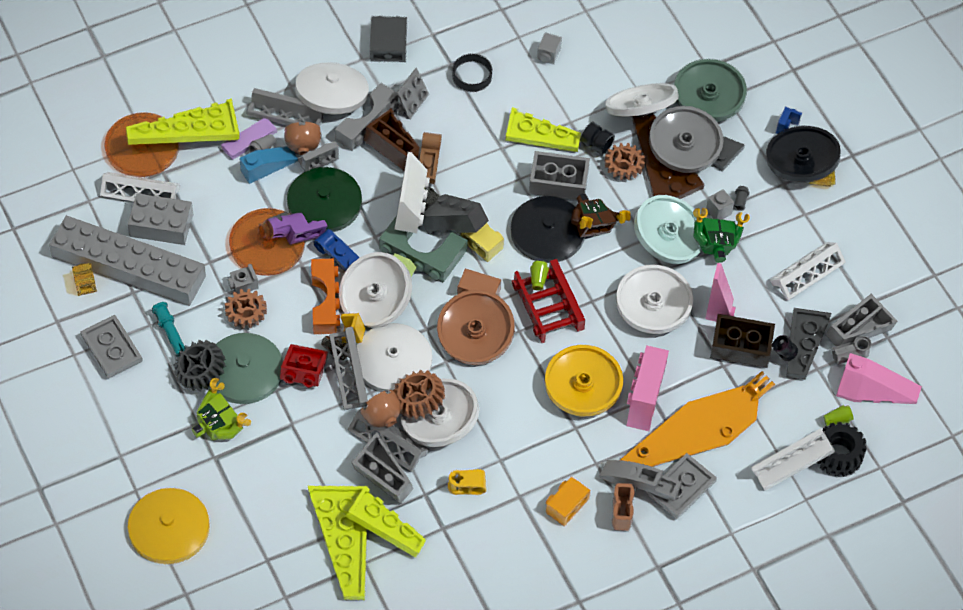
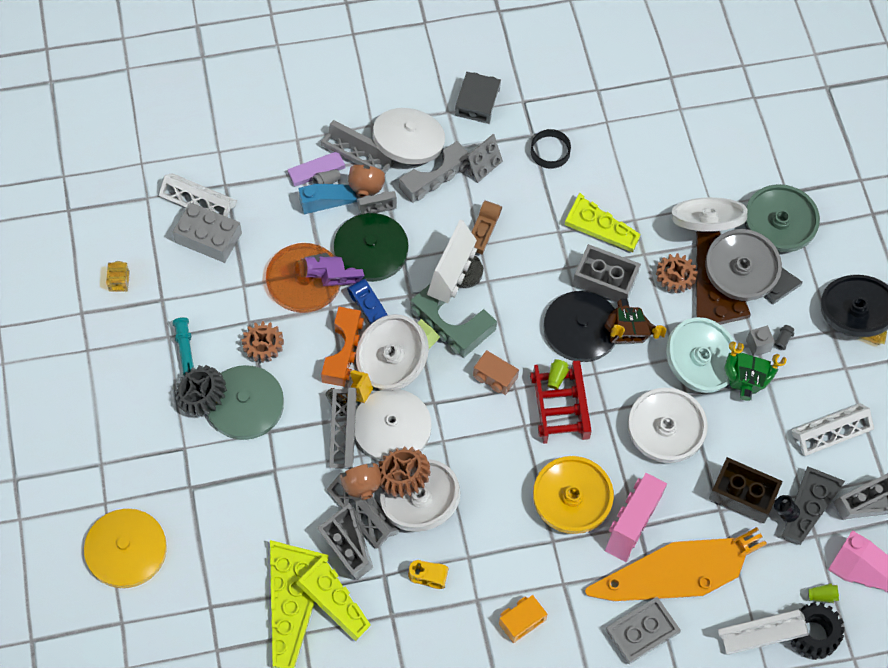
camera: 15 degrees right, 5 degrees up
light grey brick [49,215,206,306] -> none
light grey plate [80,315,143,379] -> none
clear orange dish [105,112,179,177] -> none
neon yellow wing [126,98,240,145] -> none
lime torso [191,378,251,441] -> none
light grey brick [228,264,259,294] -> none
red plate [280,344,328,387] -> none
reddish brown wedge [364,108,420,171] -> none
dark grey wedge [421,194,489,234] -> none
nougat dish [437,290,515,365] -> none
light yellow brick [461,223,504,262] -> none
light grey brick [537,32,562,64] -> none
black wheel [580,122,615,155] -> none
light grey slope [599,460,682,501] -> none
nougat brick [612,483,634,531] -> none
bright pink wedge [706,263,736,322] -> none
blue bracket [775,107,802,134] -> none
light grey piece [832,336,872,364] -> none

